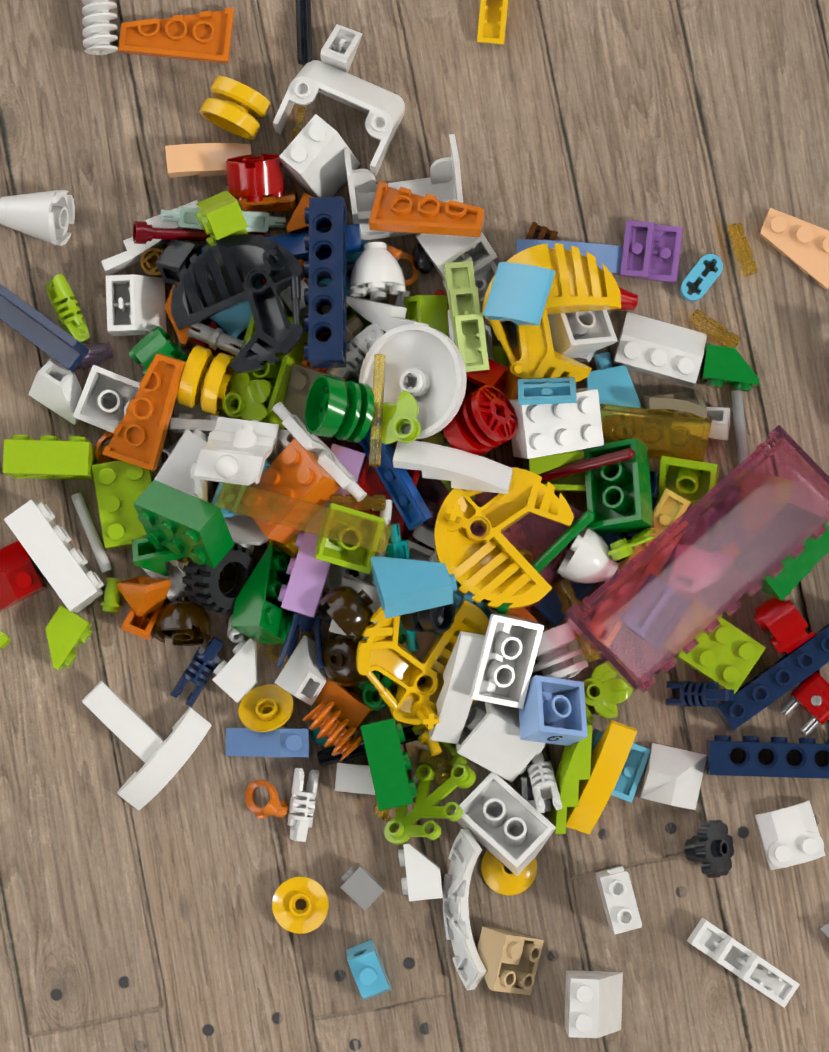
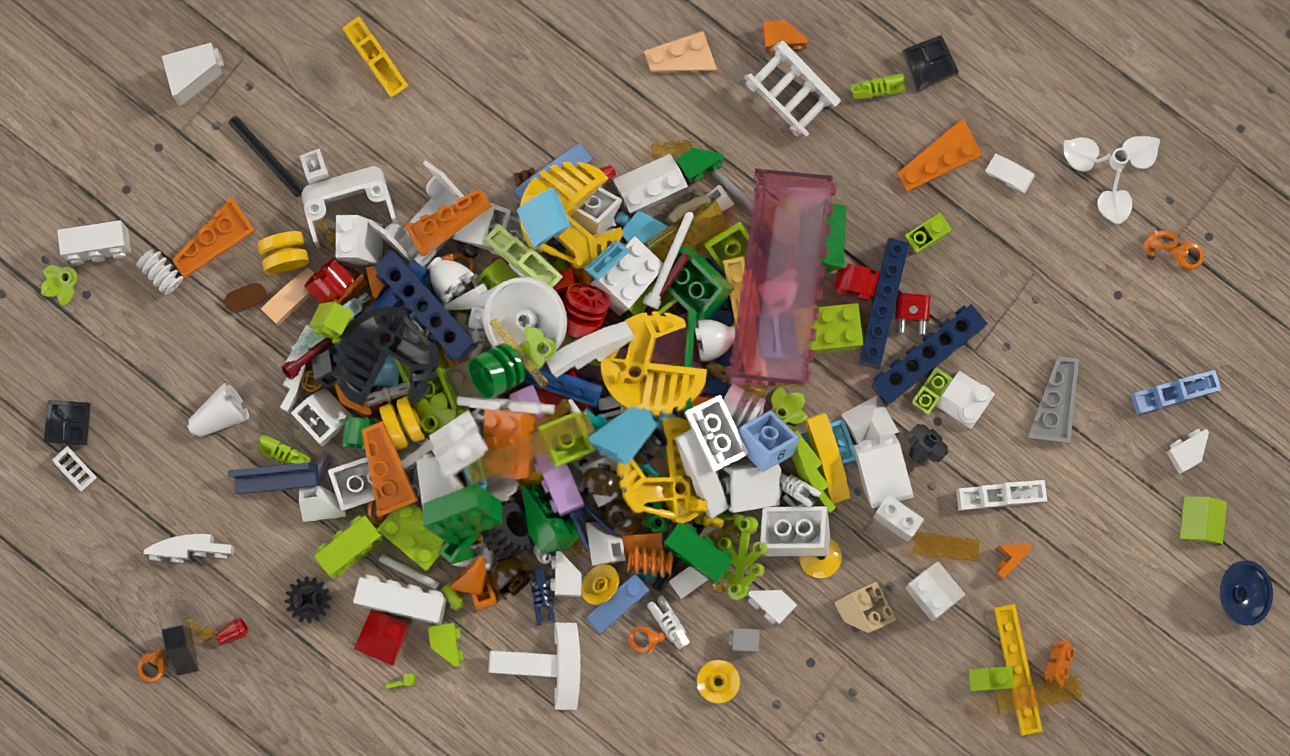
camera: 40 degrees left, 5 degrees down
medium azure torso [346,939,392,1000] -> none
white tile [443,828,487,991] -> none
lime plate [607,528,656,561] -> none
medium lavender slope [620,220,683,284] -> none
dark blue hinge [666,681,734,708] -> none
medium azure beam [680,254,723,302] -> none
clear yellow axle [727,222,758,277] -> none
none -> reddish brown tile [224,283,266,313]
none -> white piece [642,212,694,310]
none -> white slope [854,434,914,509]
none -> lime slope [911,367,954,415]
none -> clear yellow tile [913,532,980,562]
none -> orange slope [996,544,1033,580]

